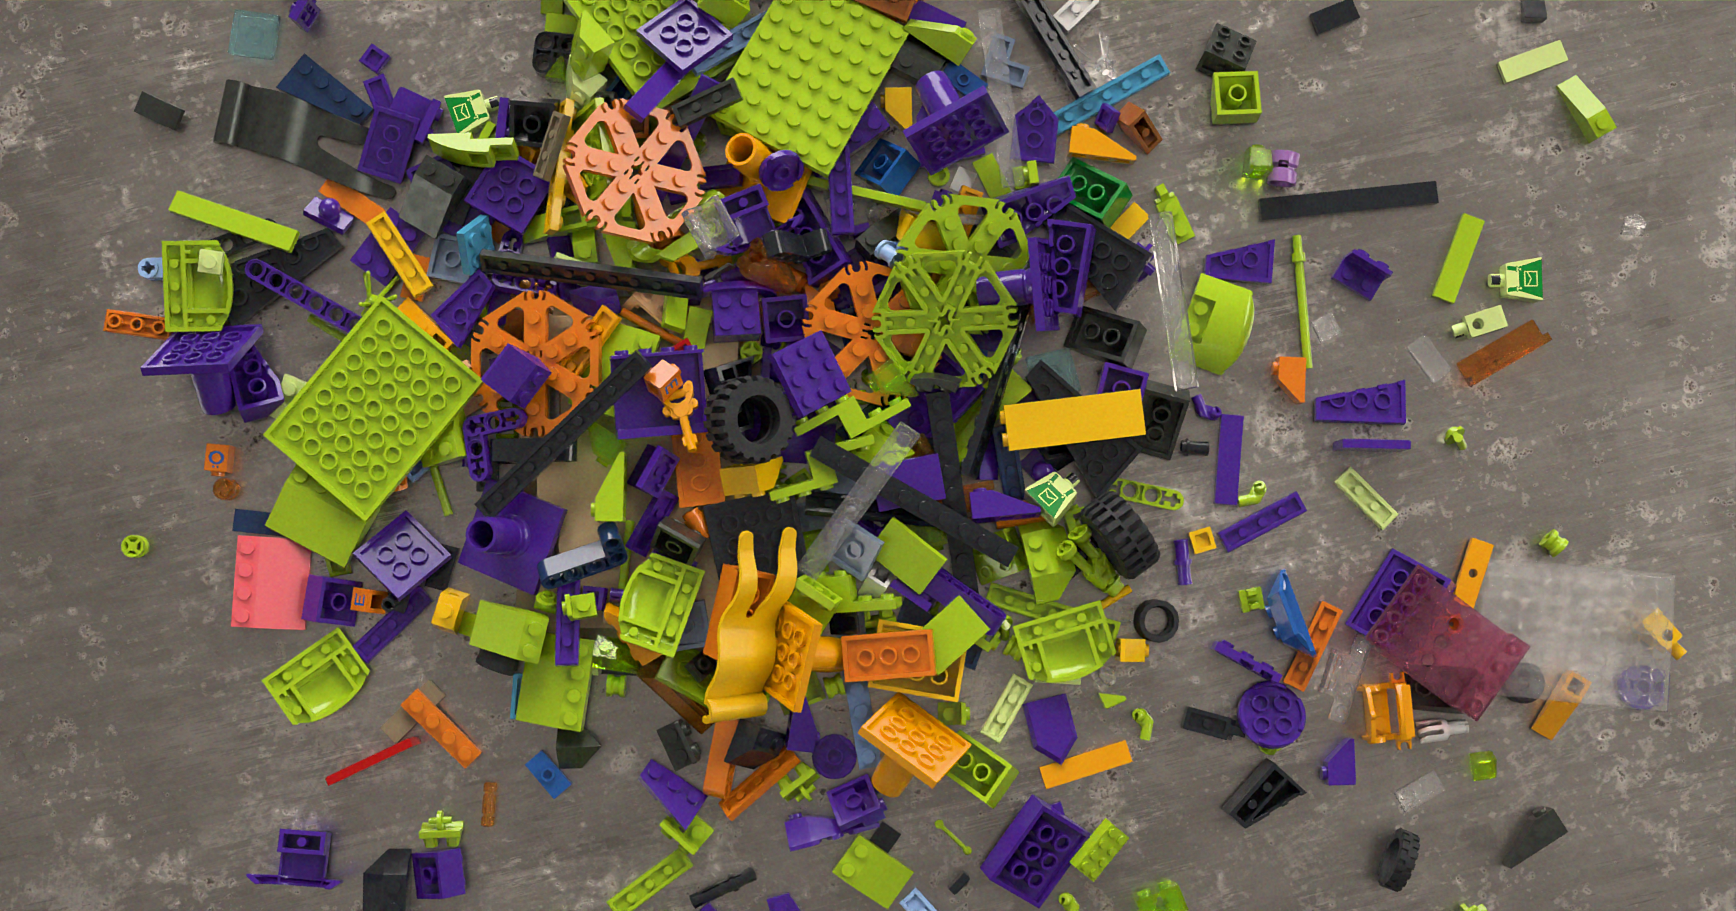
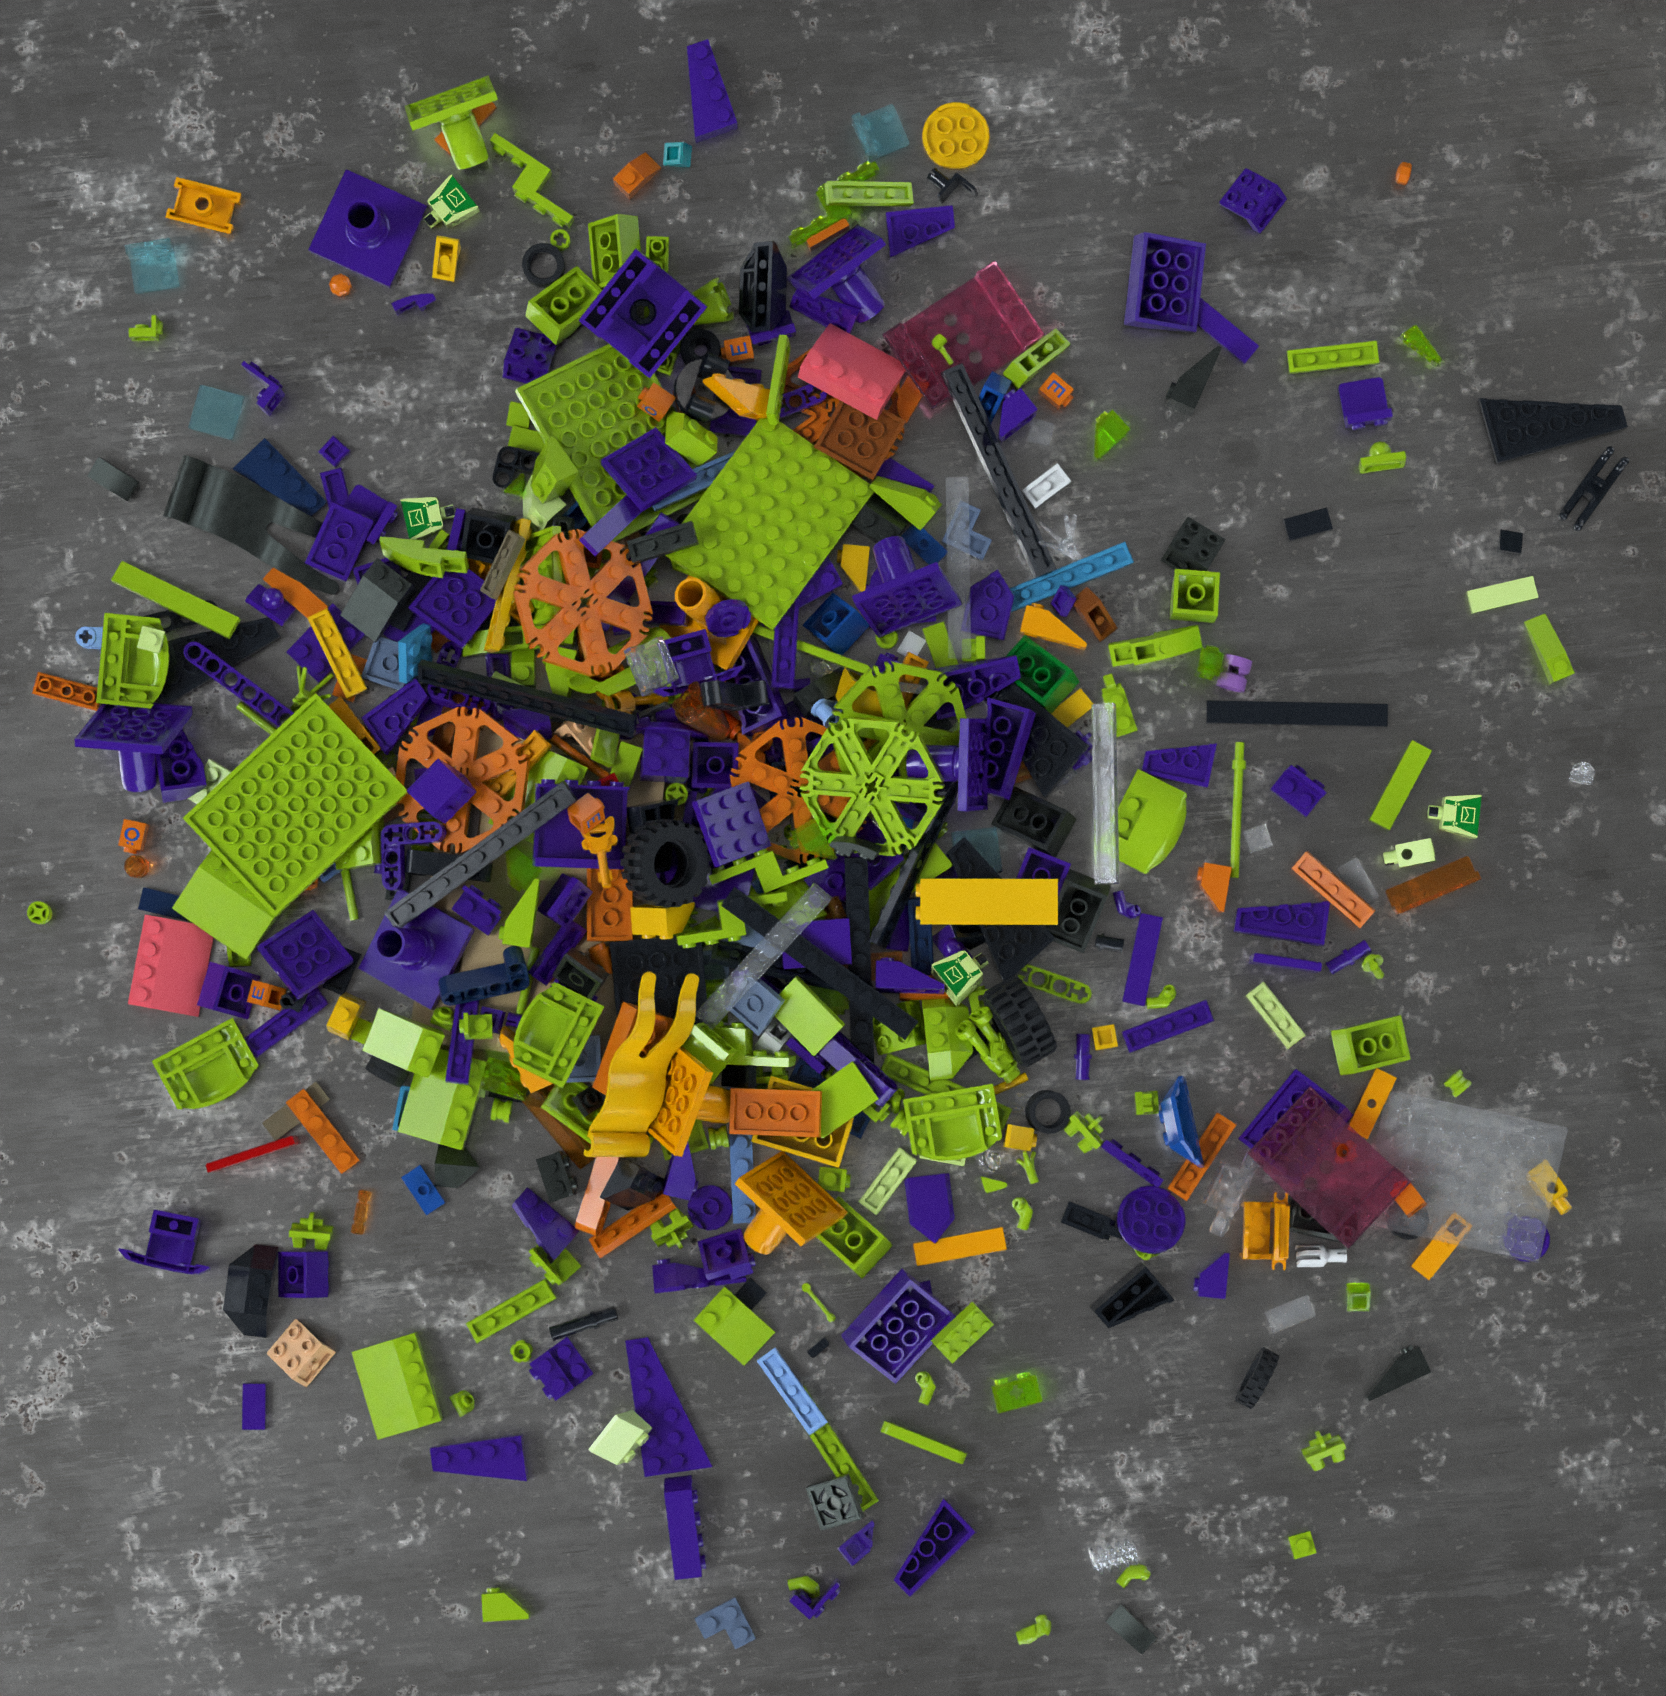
camera: 15 degrees right, 0 degrees up
none -> dark purple bracket [452,884,505,936]
none -> lime bar [1016,1151,1039,1184]
none -> lime hips [1064,1111,1104,1153]
none -> lime slope [1108,625,1203,667]
none -> orange plate [1291,851,1376,928]
none -> dark purple pin [1325,940,1372,975]
none -> lime slope [1331,1015,1411,1075]
none -> orange brick [1390,1180,1427,1218]

